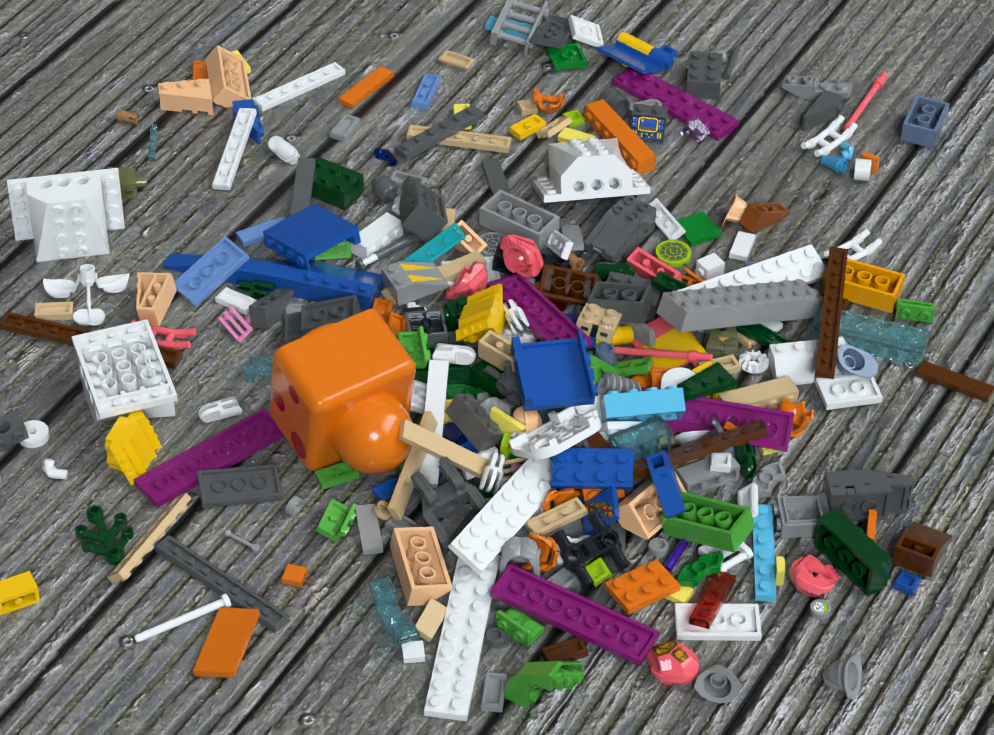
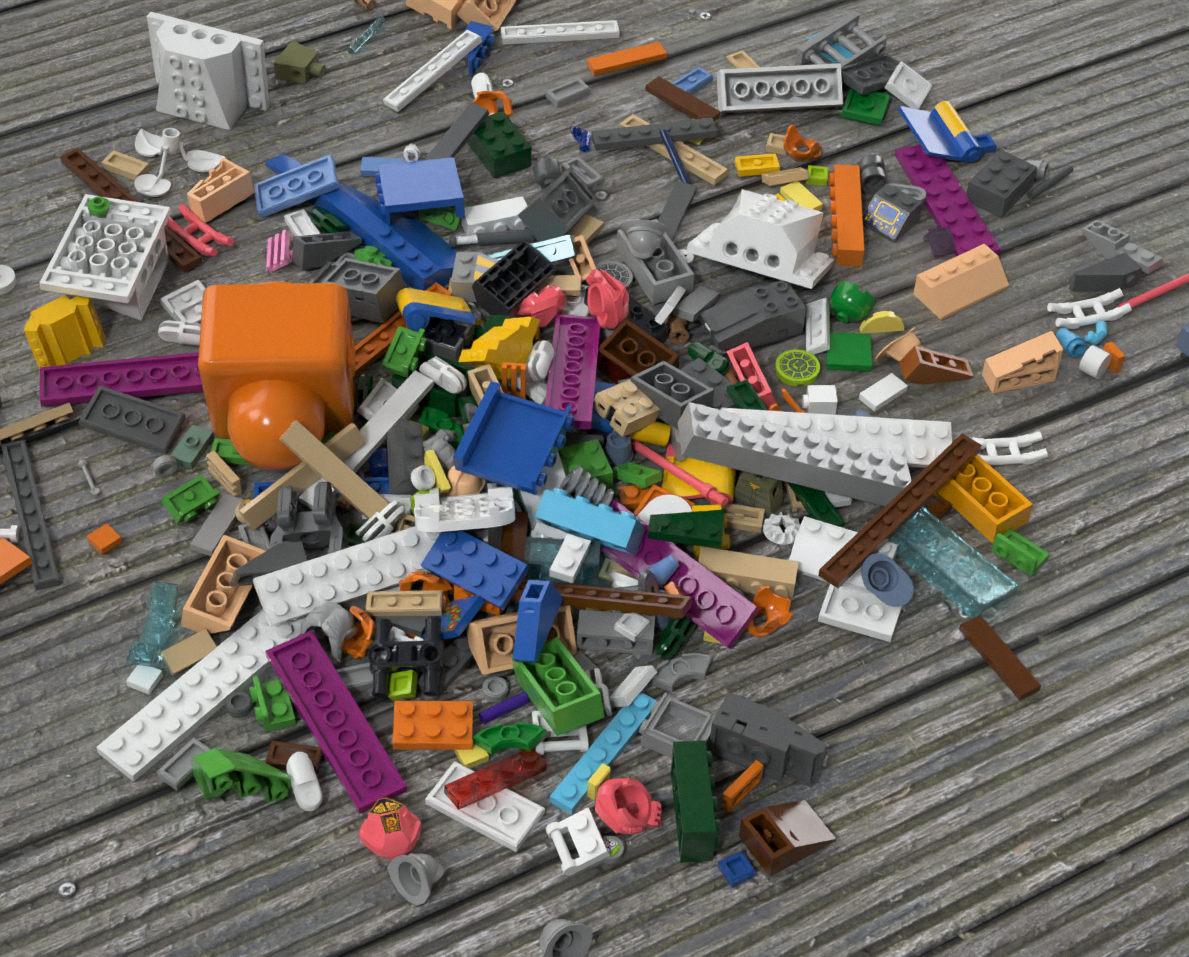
camera: 30 degrees right, 5 degrees up
none -> bright green plate [87,196,110,217]
none -> white slope [160,280,205,323]
none -> sand green plate [171,424,214,469]
none -> tan tile [206,451,242,497]
none -> dark grey slope [230,541,307,587]
none -> white arm [286,752,323,811]
none -> bright green plate [354,246,392,267]
none -> door [396,288,476,332]
none -> white pin [403,144,420,162]
none -> white tile [411,465,435,491]
none -> black piece [472,240,557,316]
none -> orange helmet [473,91,514,118]
none -> orange tile [502,362,526,400]
none -> white plate [546,808,610,876]
none -> white plate [549,534,591,583]
none -> light grey piece [620,219,667,259]
none -> reddish brown tile [645,76,721,121]
none -> medium blue cone [645,555,680,588]
none -> dark blue bar [660,129,691,184]
none -> white brick [717,63,843,113]
none -> green cylinder [830,281,876,323]
none -> light yellow tile [859,311,904,334]
none -> light nougat slope [914,244,1009,320]
none -> light nougat wedge [982,331,1063,394]

